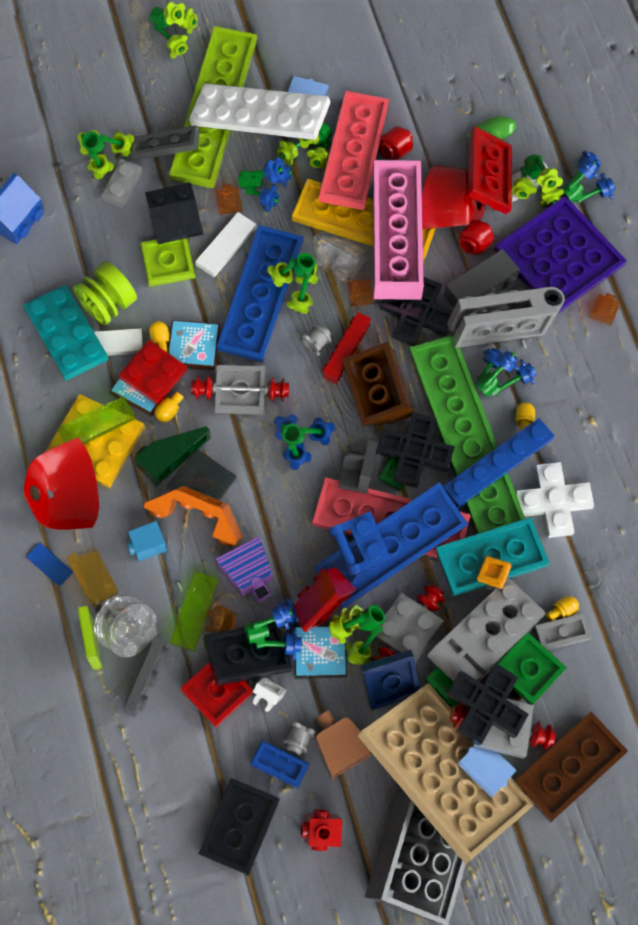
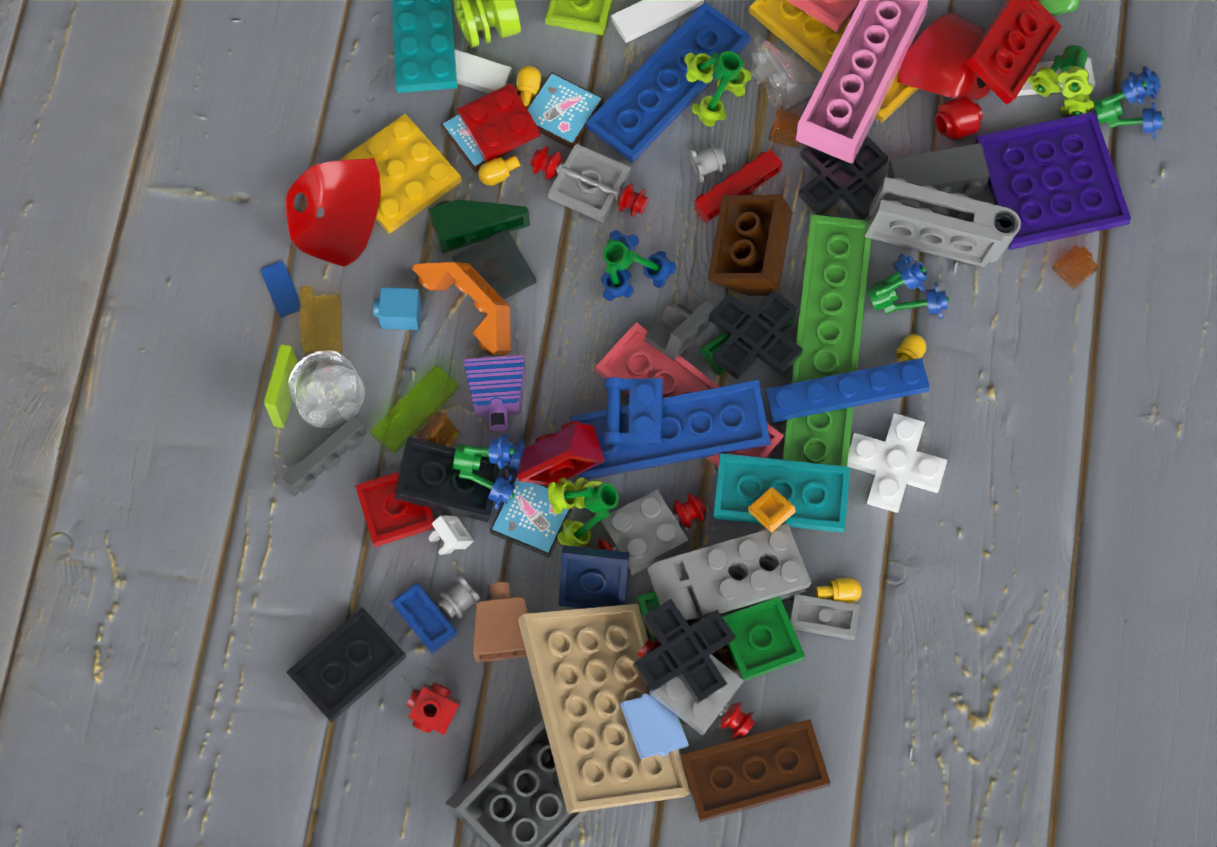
camera: 30 degrees right, 0 degrees up
clear neon green tile [57,396,136,444] -> none

